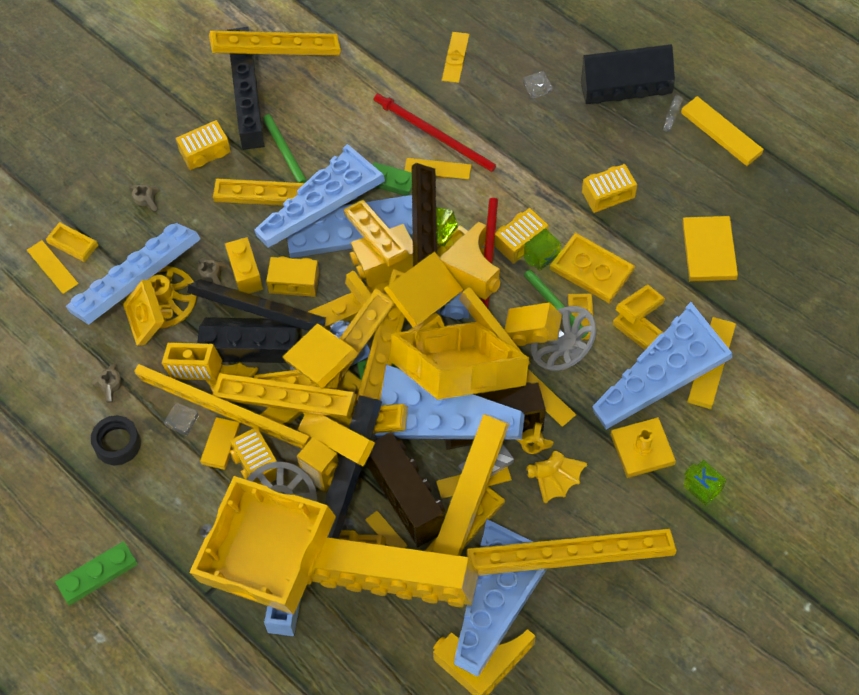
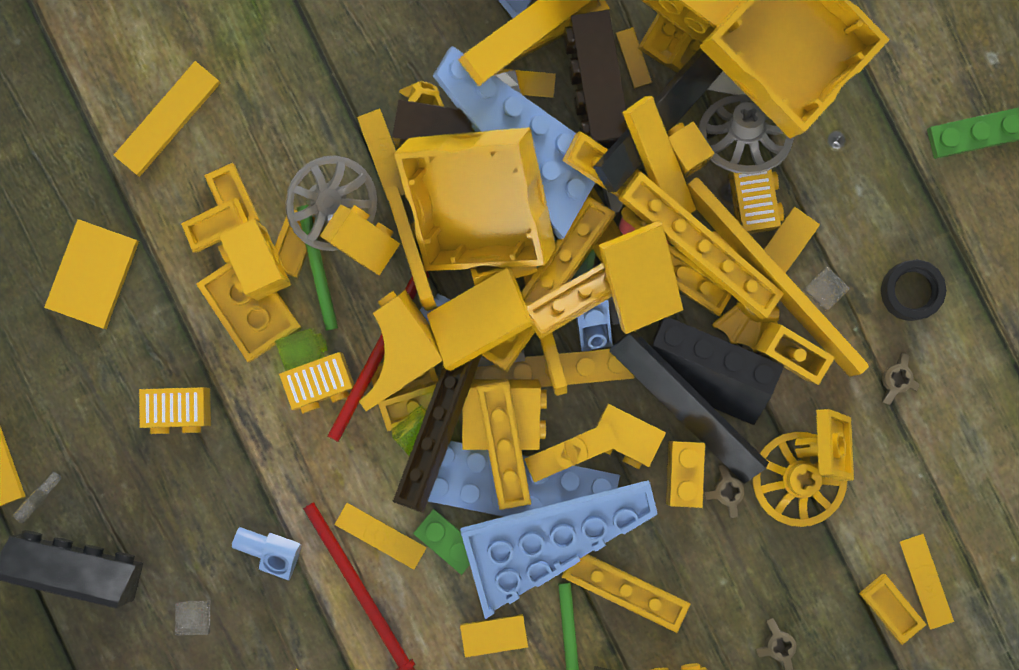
camera: 160 degrees left, 25 degrees up
light blue plate [66,223,200,325] -> none
yellow arm [526,451,587,503] -> none
light blue wing [592,302,732,429] -> none
yellow tile [610,417,676,478] -> none
none -> yellow brick [218,219,292,301]
none -> light blue piece [232,527,302,581]
none -> yellow tile [460,614,528,658]
none -> yellow piece [524,423,619,482]

